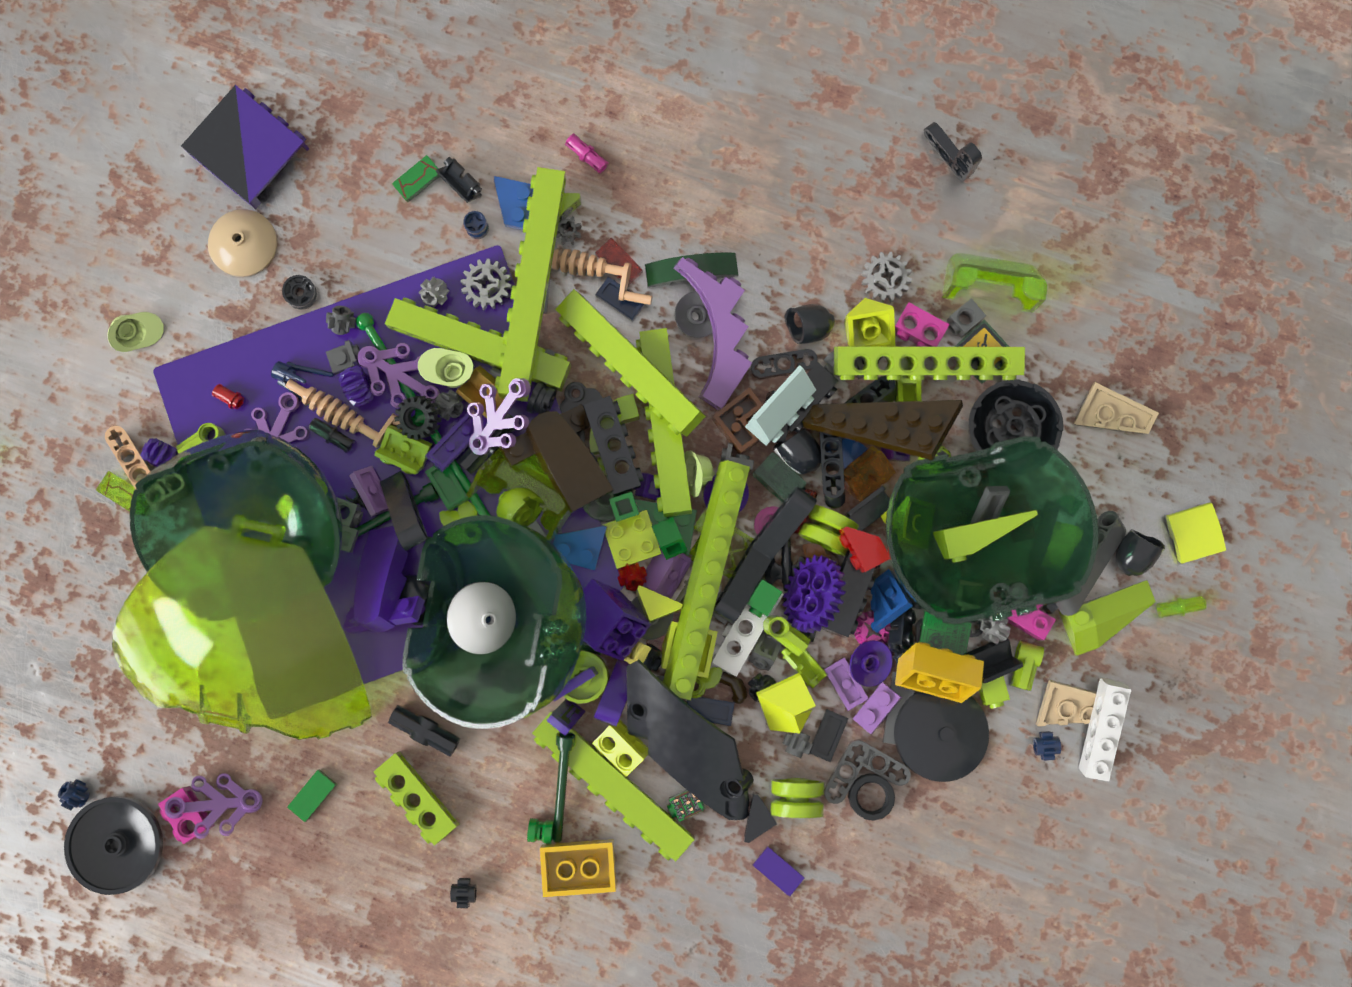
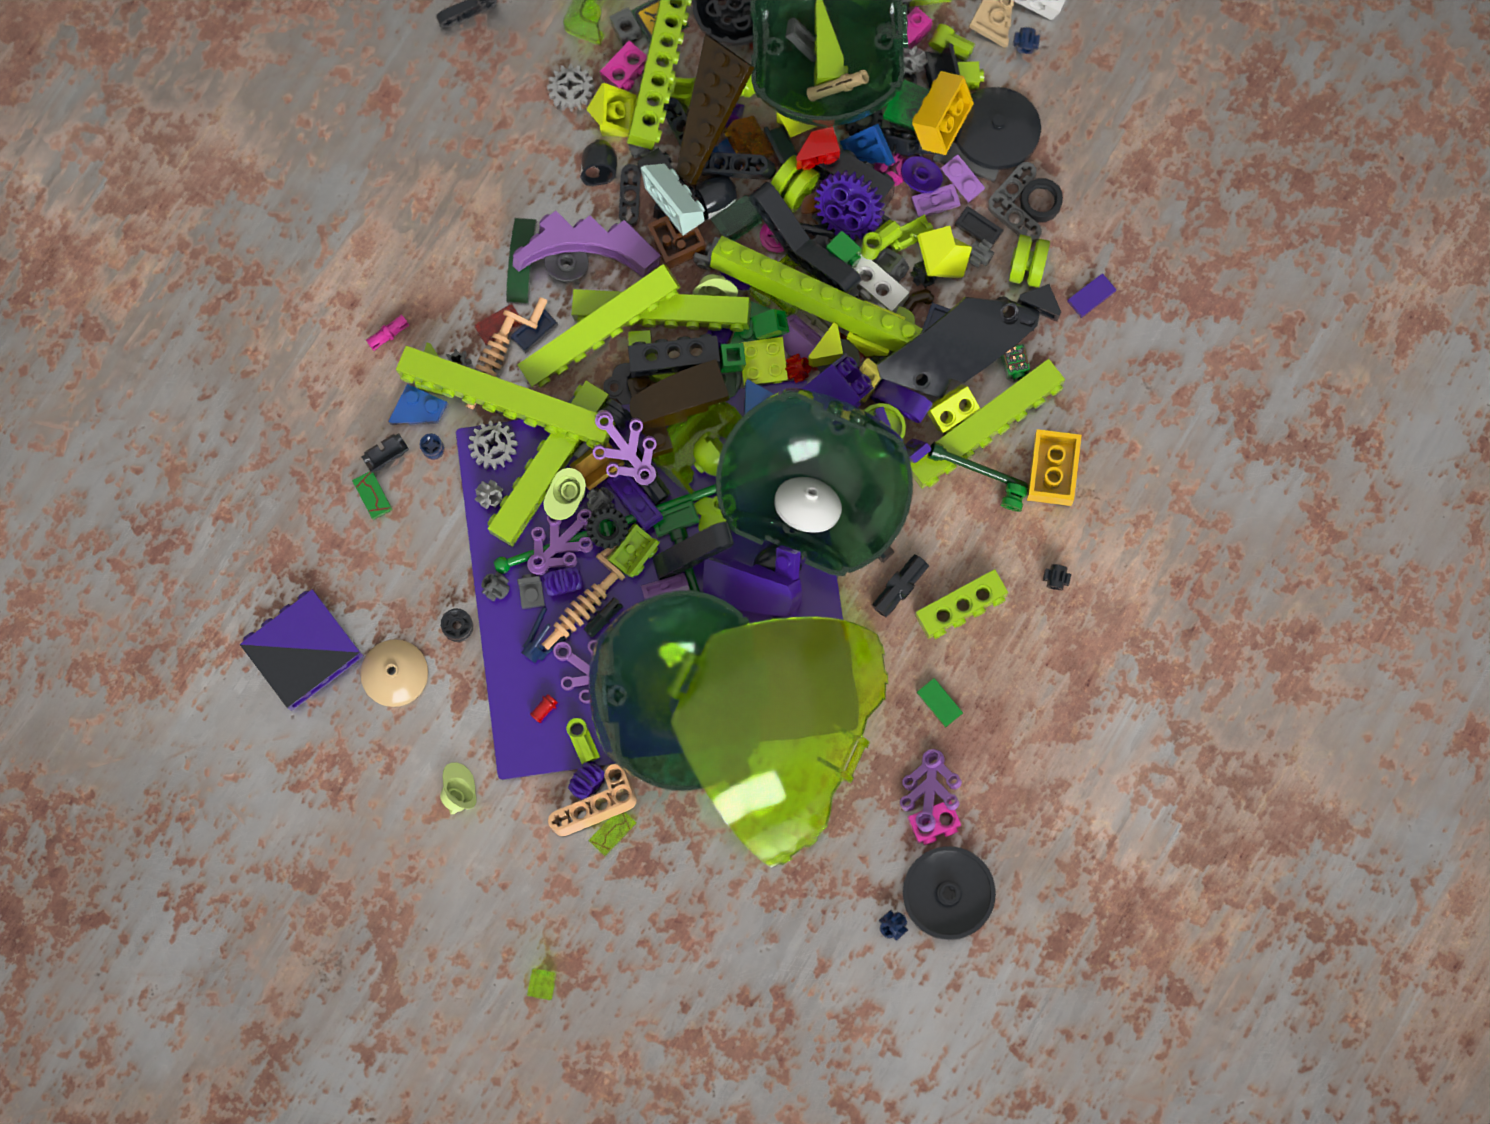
camera: 75 degrees left, 5 degrees down
none -> tan pin [807,70,869,101]

